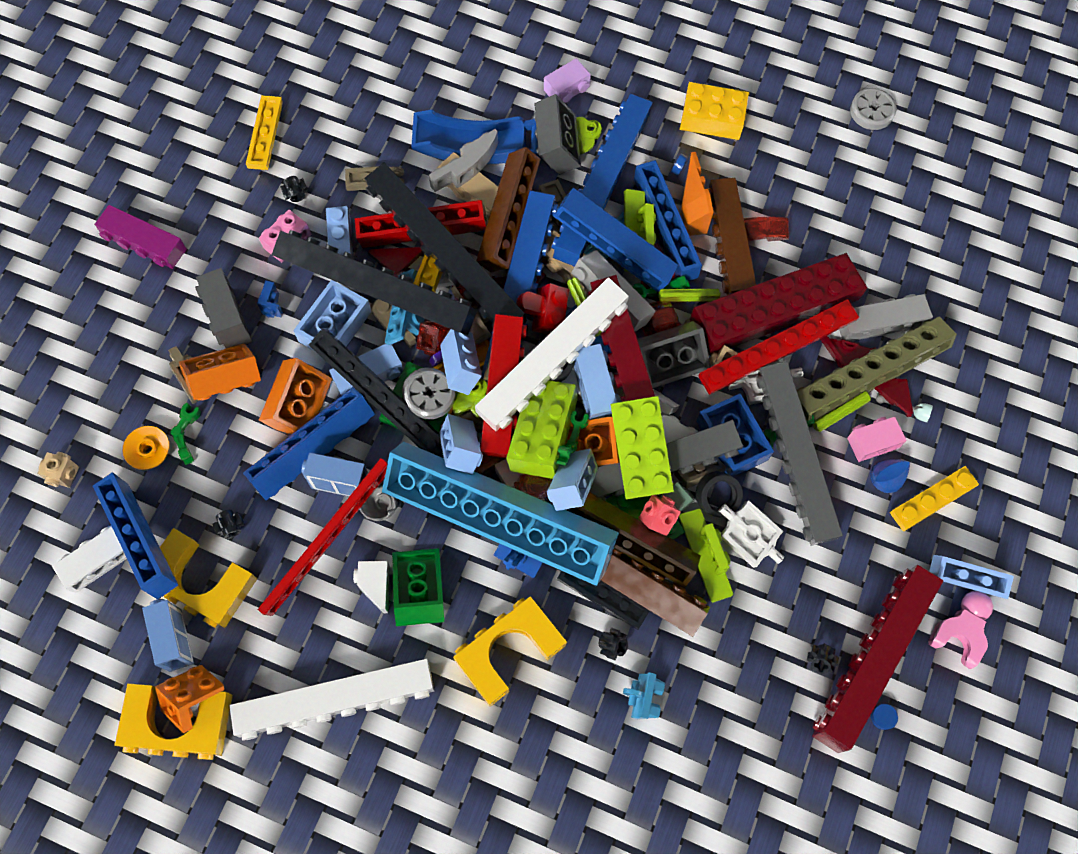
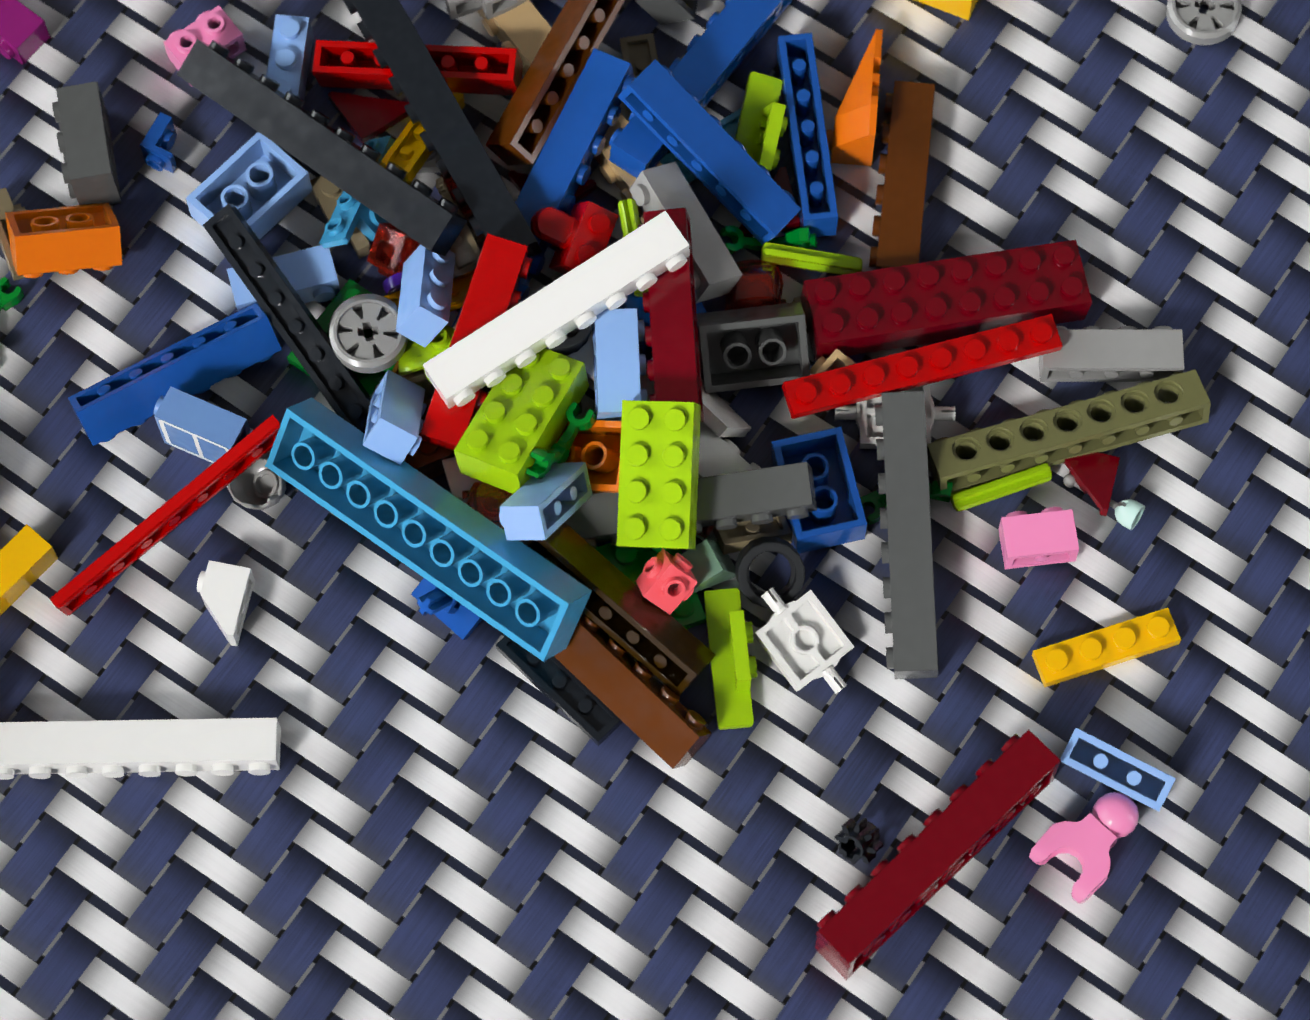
camera: 15 degrees right, 0 degrees up
black gear [212,510,245,539] -> none
orange slope [259,358,332,434] -> none
green slope [392,548,445,626] -> none
yellow arch [453,596,567,707] -> none
black gear [598,628,628,661] -> none
dark azure hips [623,672,665,719] -> none
blue tile [671,153,688,175] -> none
clear red slope [744,217,789,242] -> none
dark red tile [820,336,875,368] -> none
blue piece [870,459,910,493] -> none
blue tile [871,704,898,730] -> none

